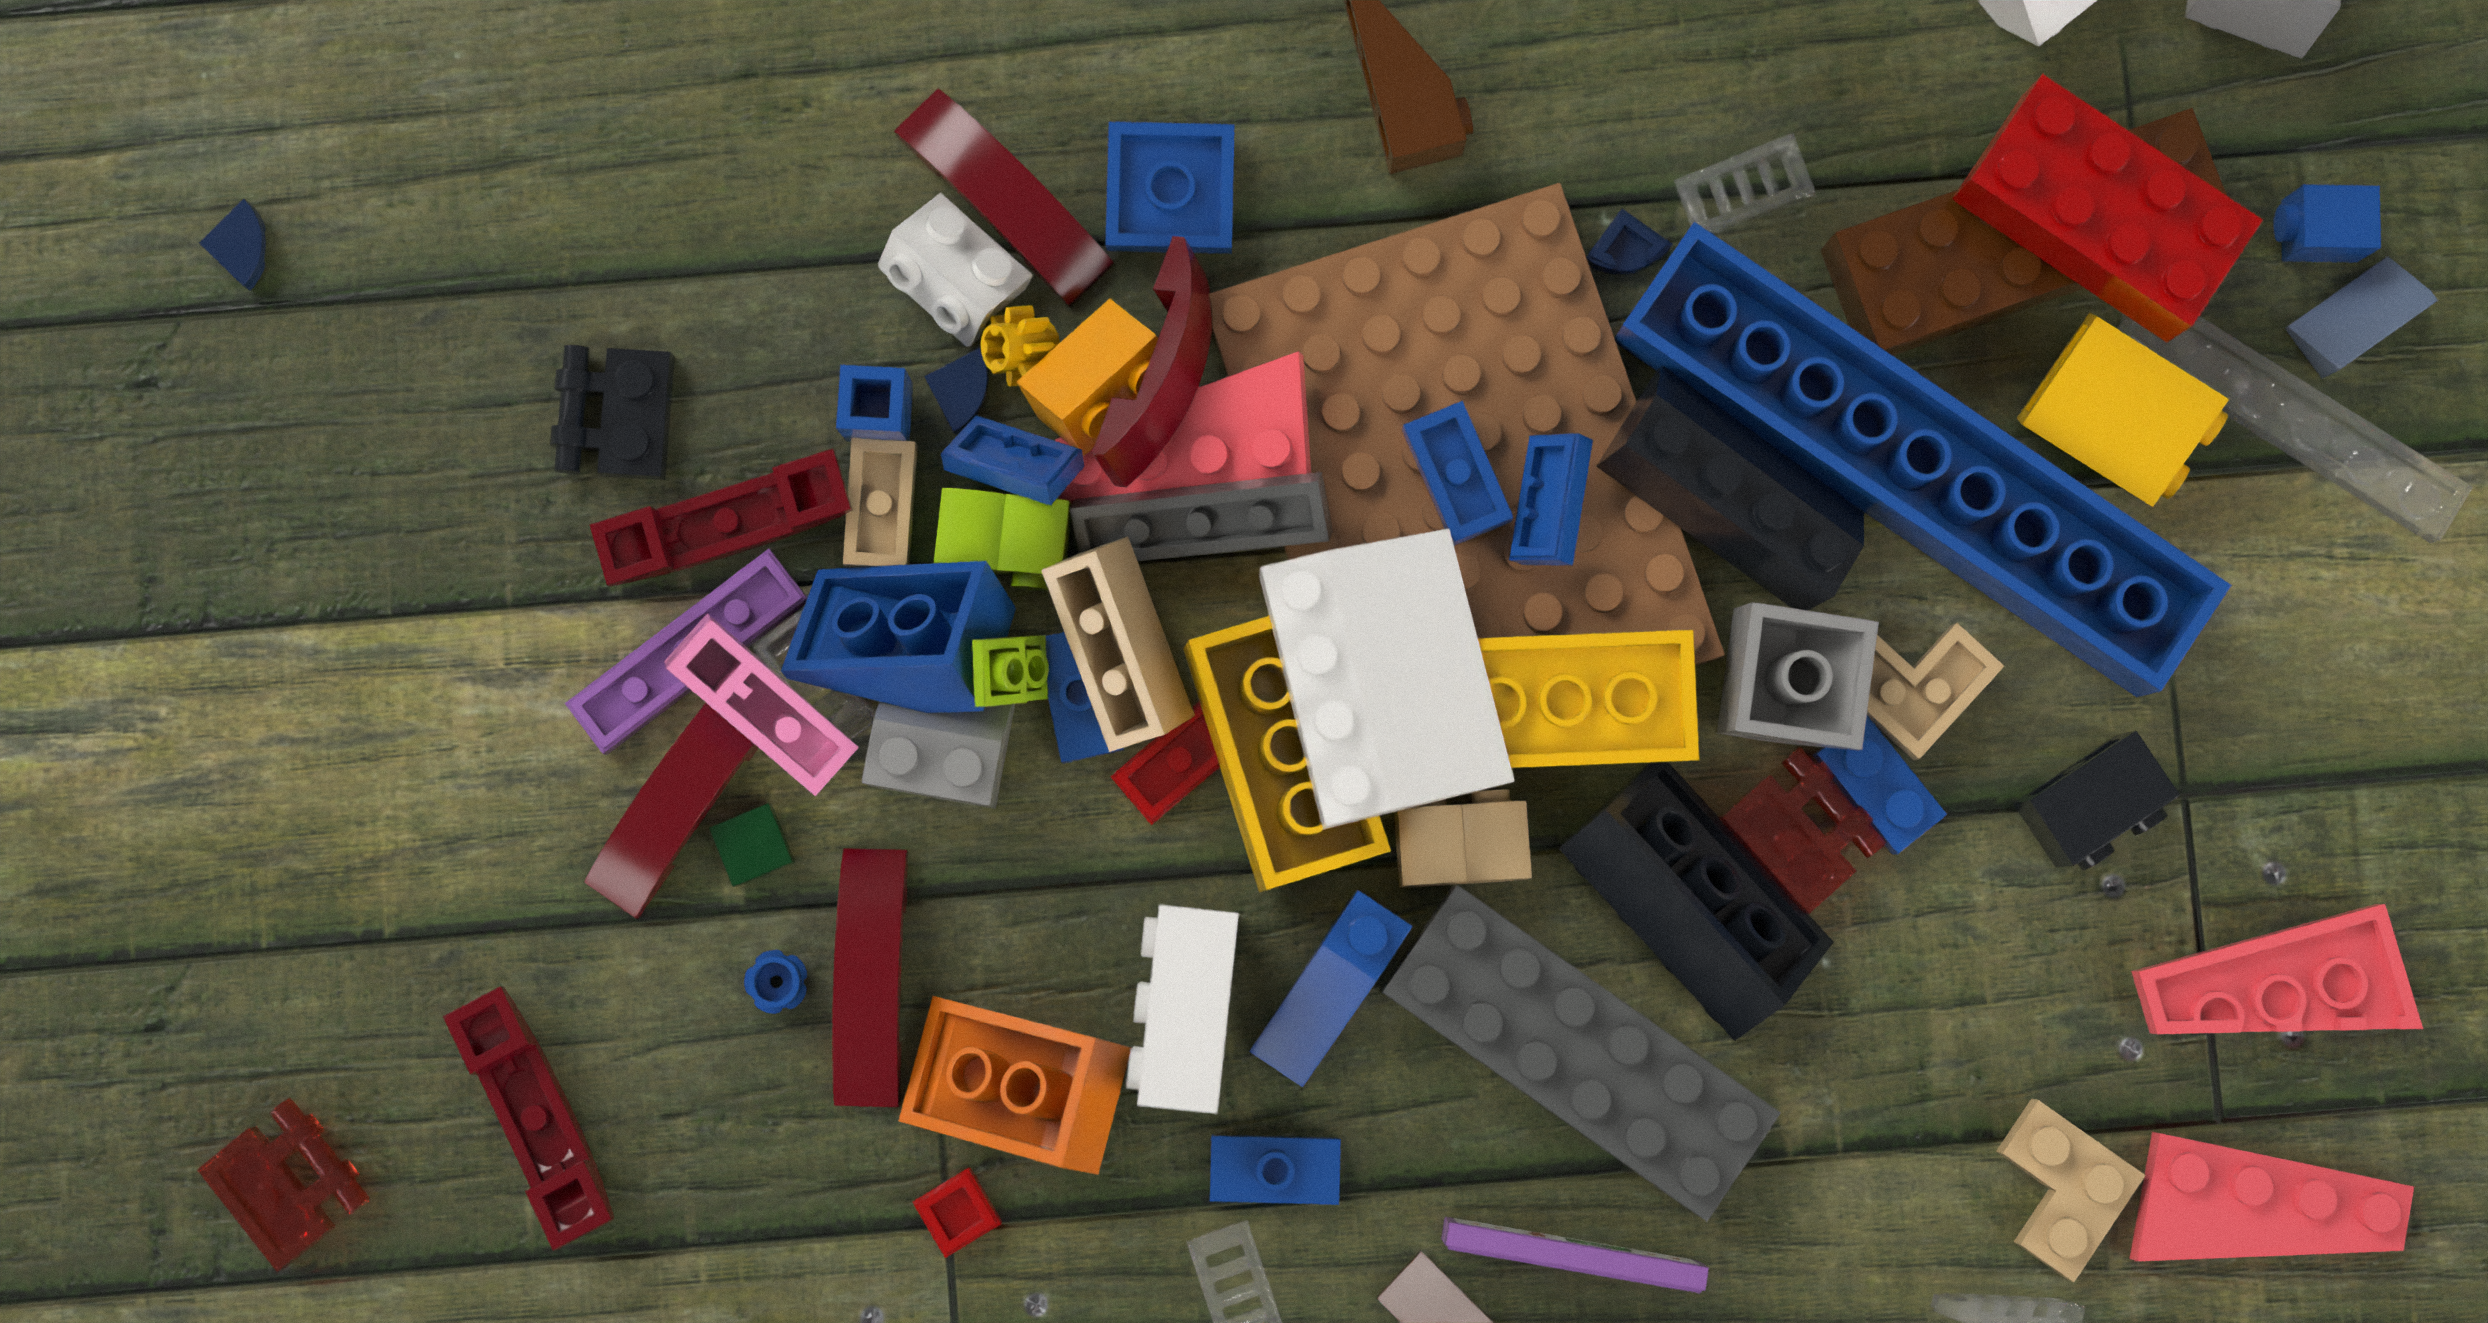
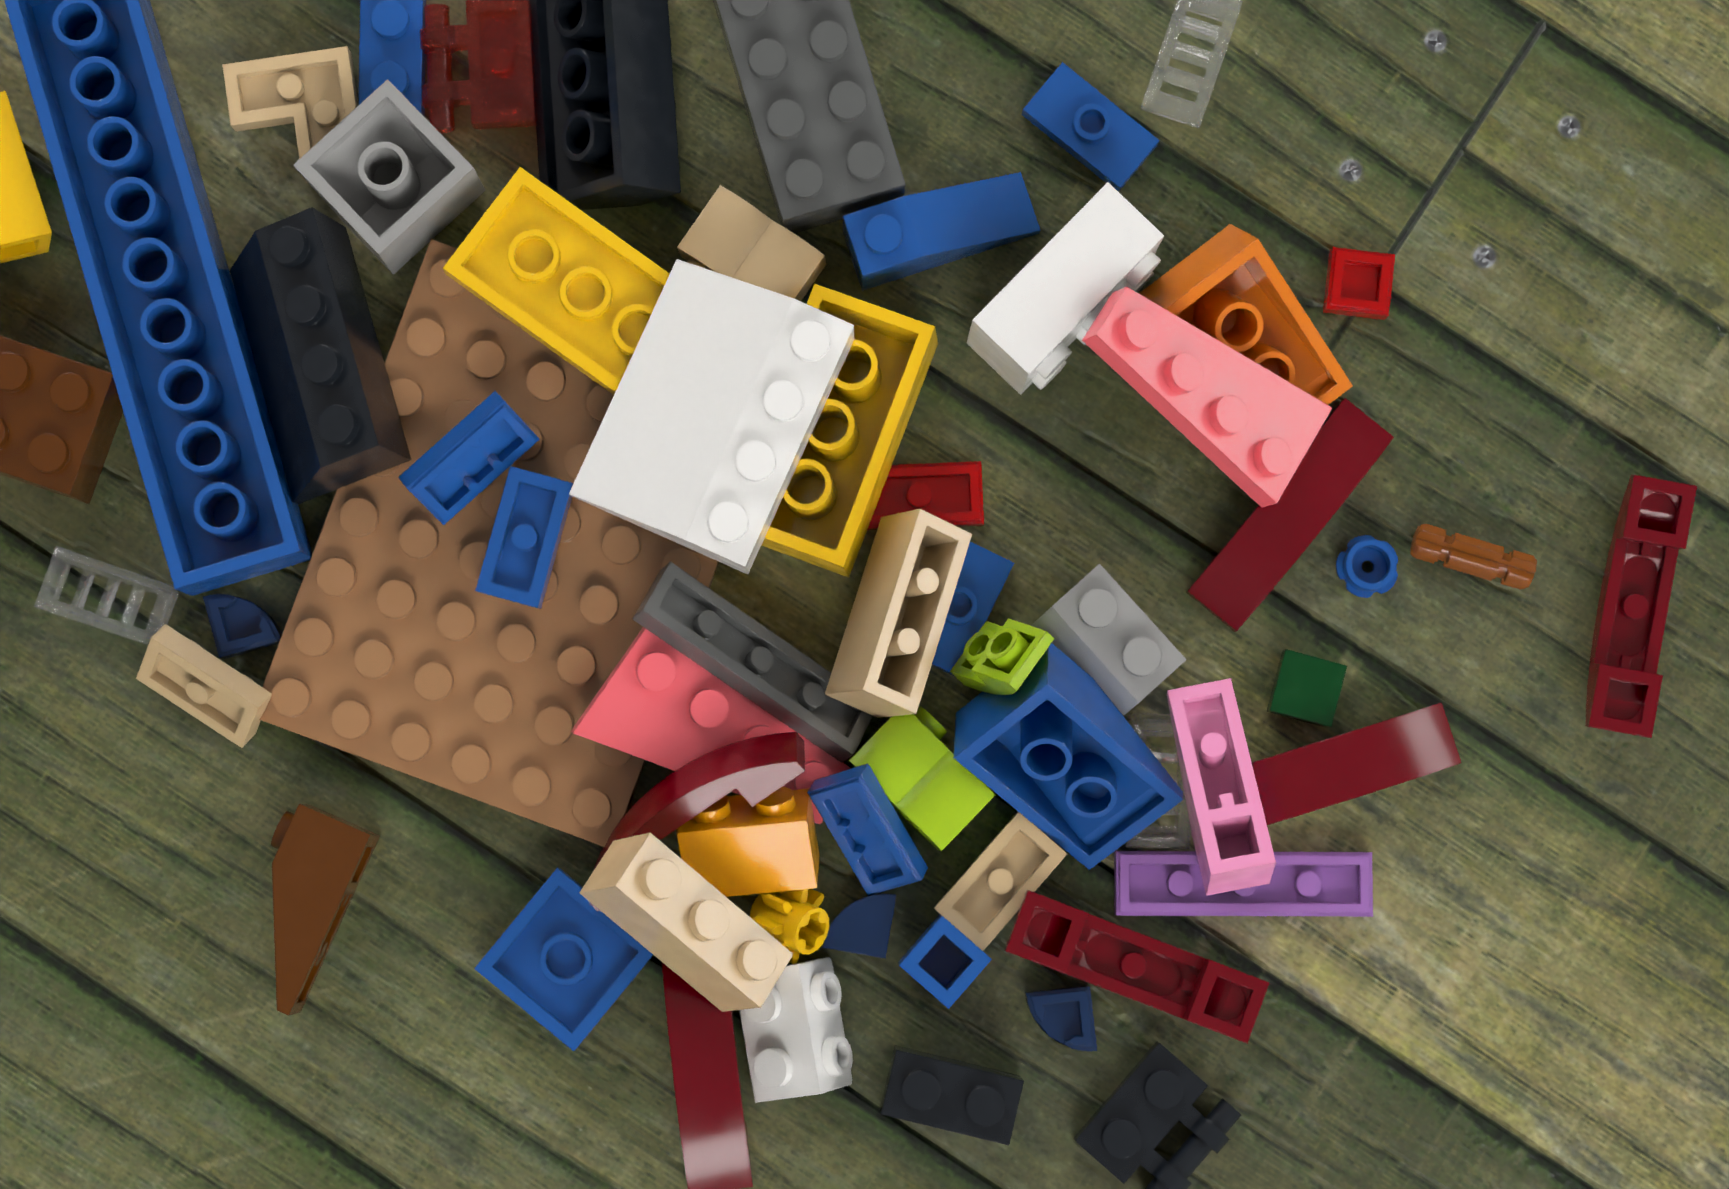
camera: 145 degrees left, 0 degrees up
none -> tan plate [136,624,272,748]
none -> tan brick [579,833,793,1012]
none -> black brick [880,1045,1024,1145]
none -> dark blue tile [1025,985,1097,1051]
none -> coral wing [1082,287,1332,508]
none -> dark orange axle [1410,524,1537,590]

